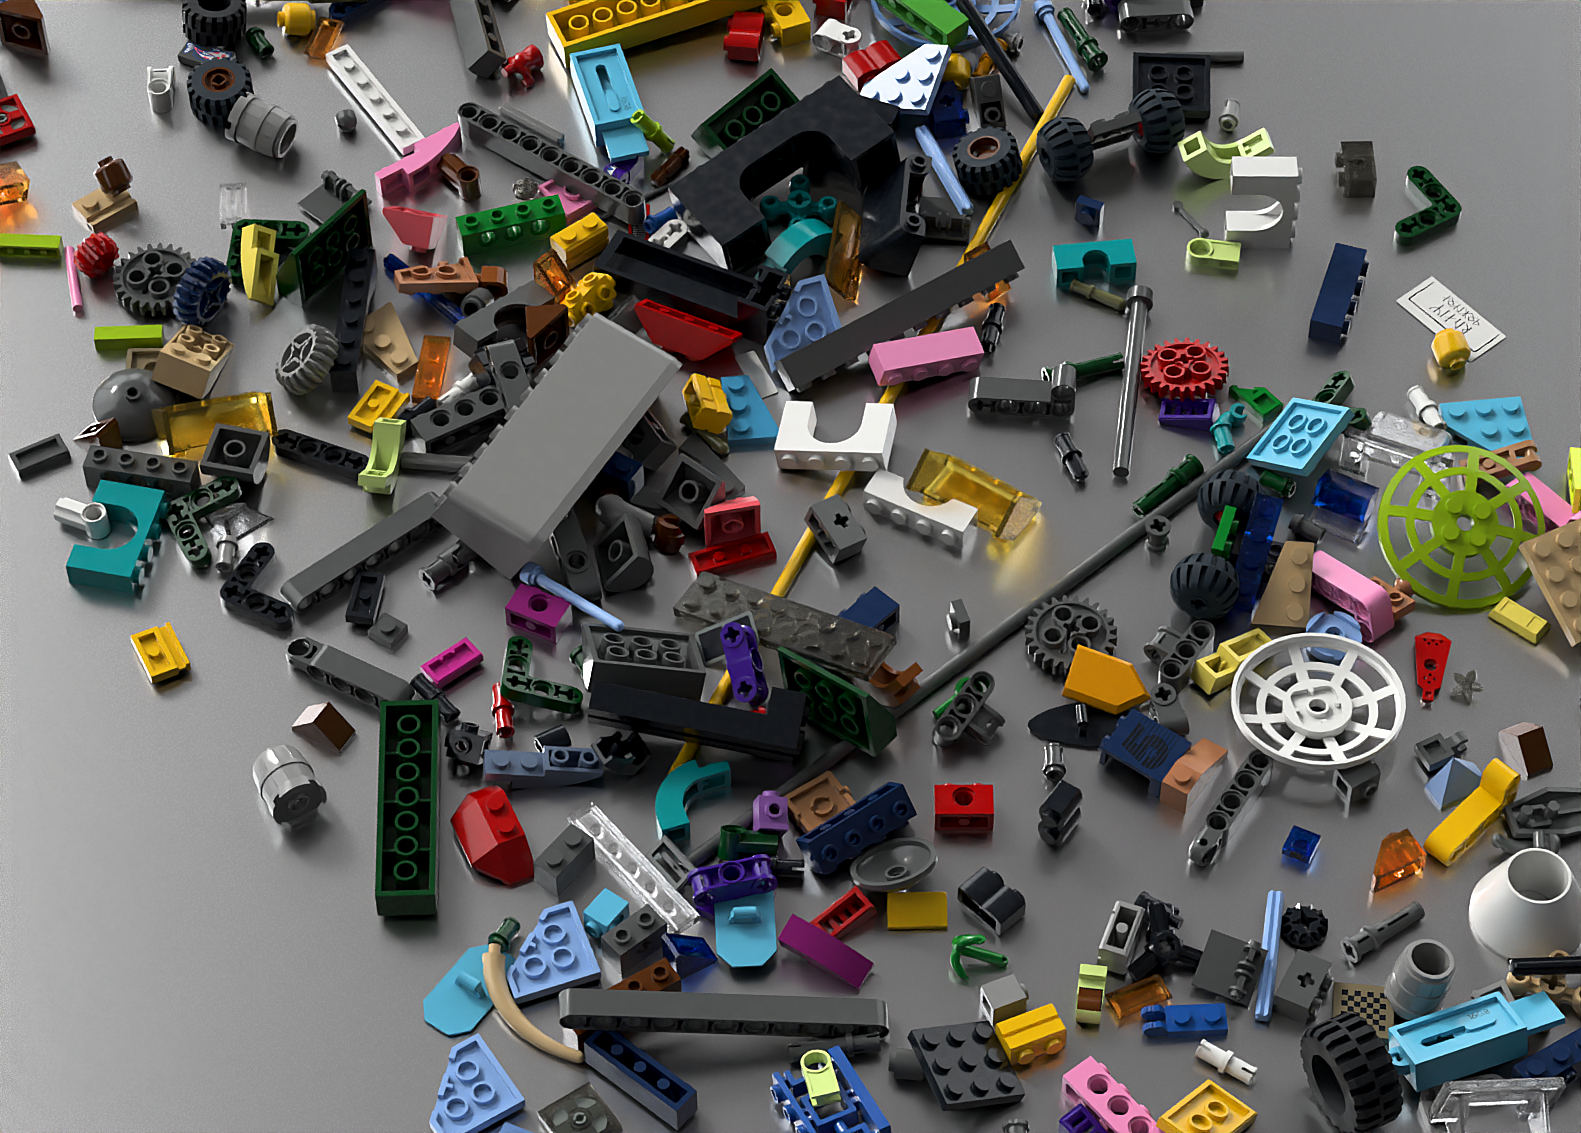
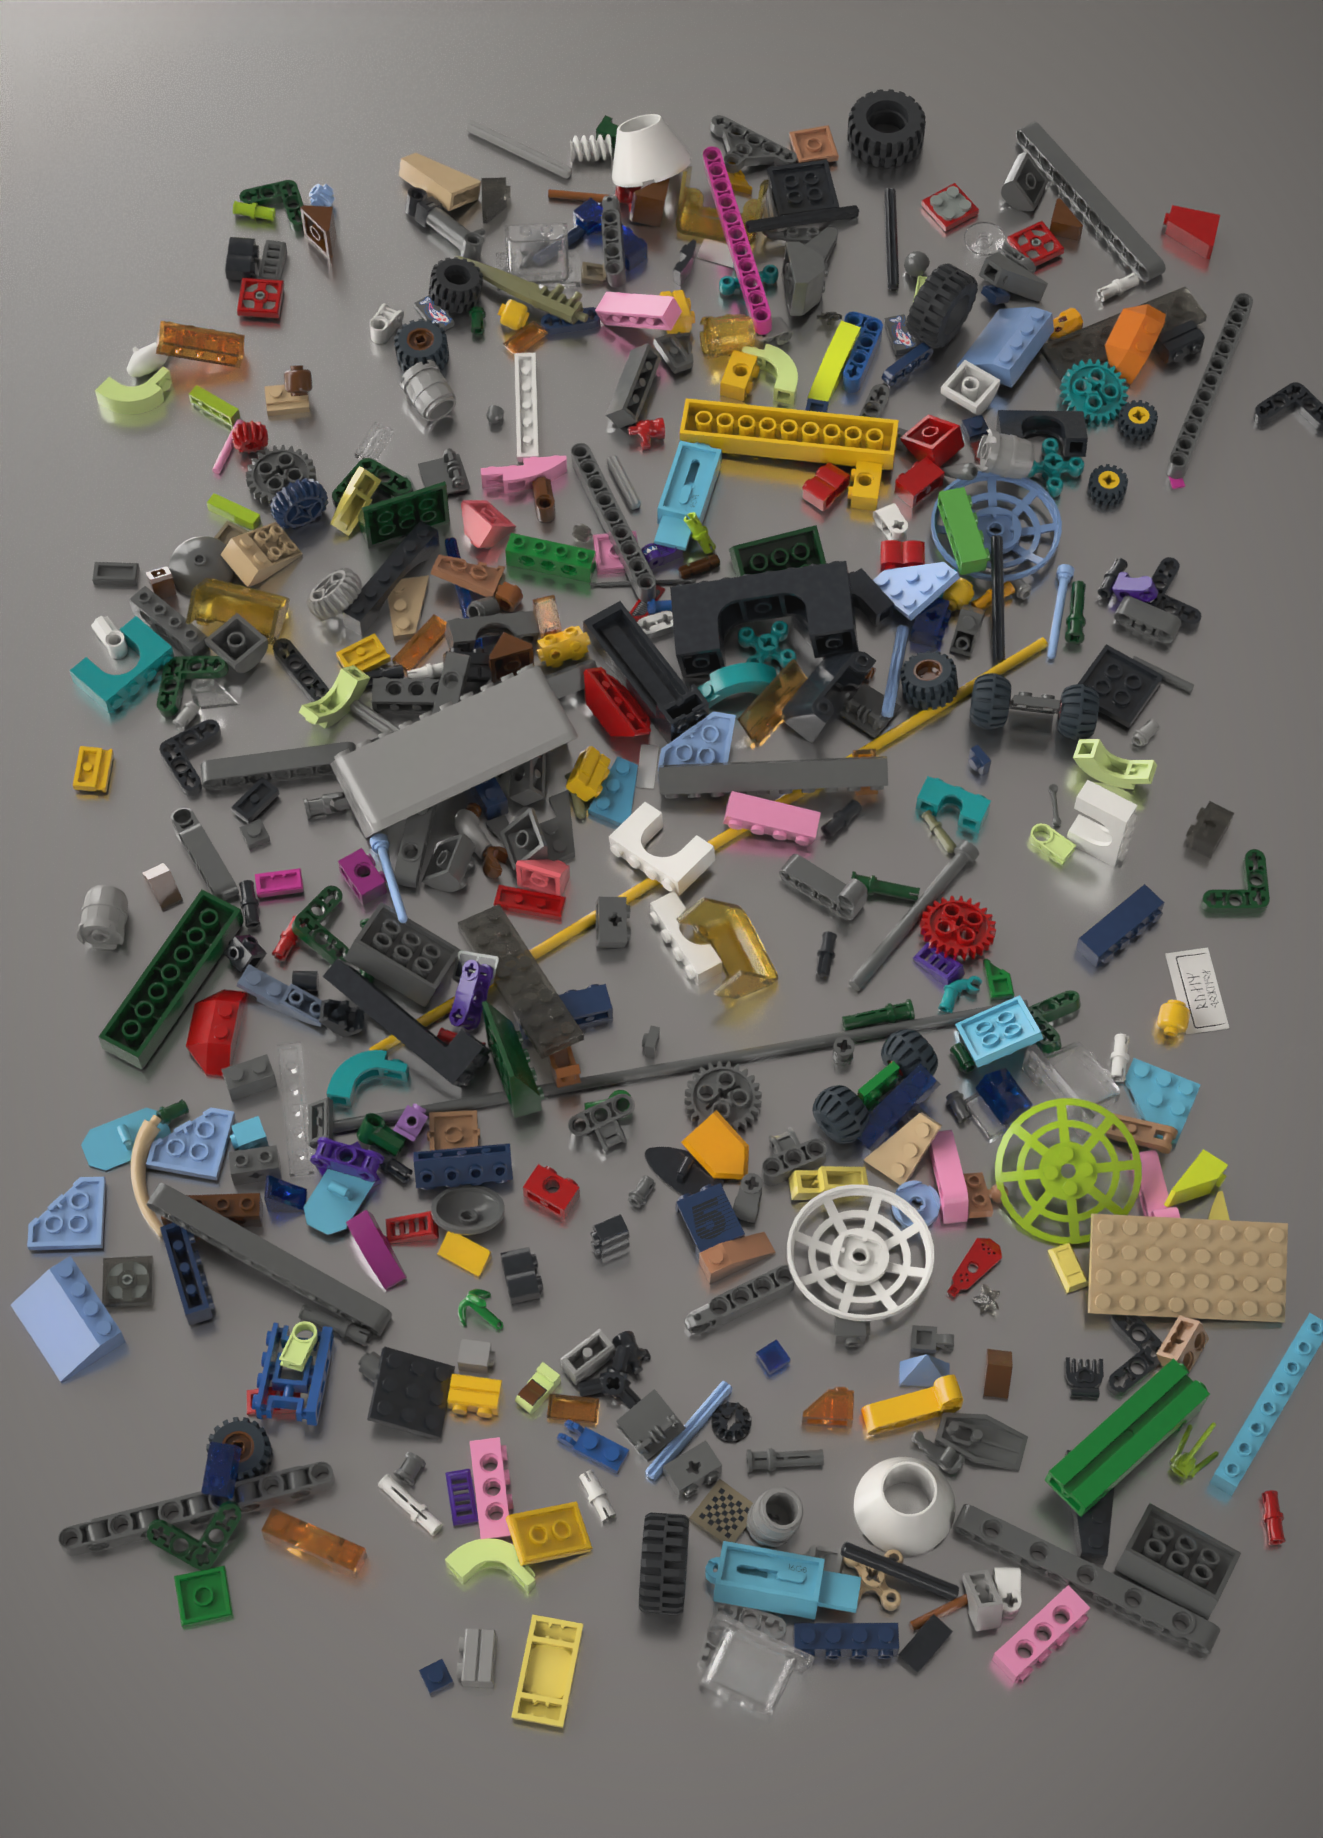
camera: 30 degrees right, 10 degrees up
yellow brick [550,212,609,271] -> none

